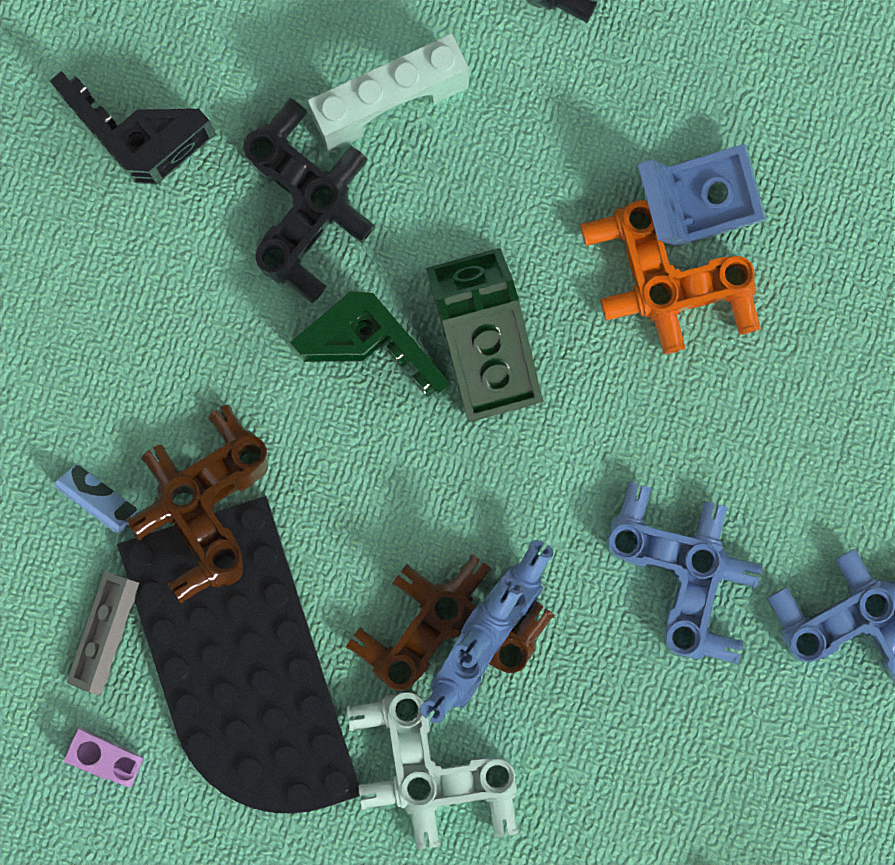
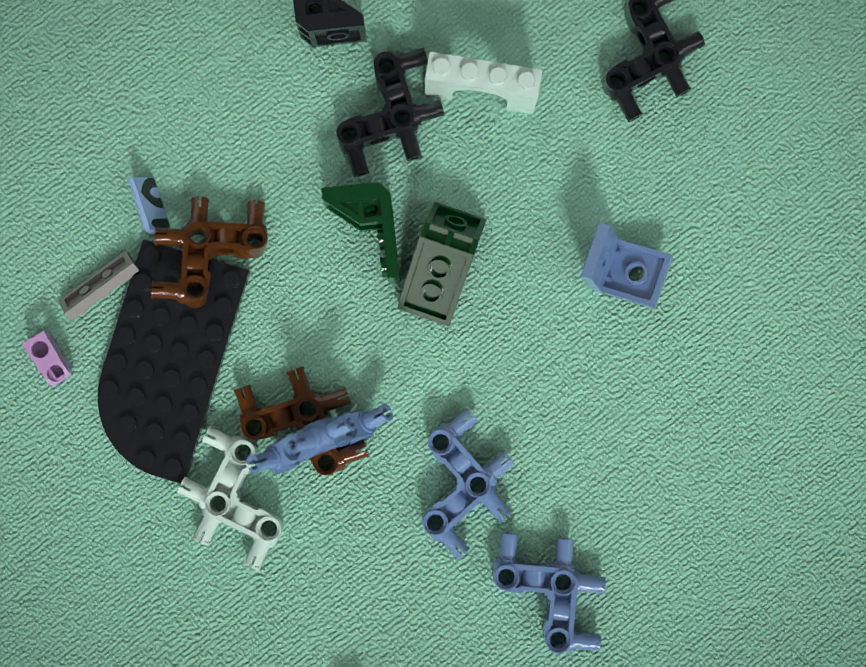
camera: 30 degrees right, 0 degrees up
orange pin [580,200,761,355] -> none

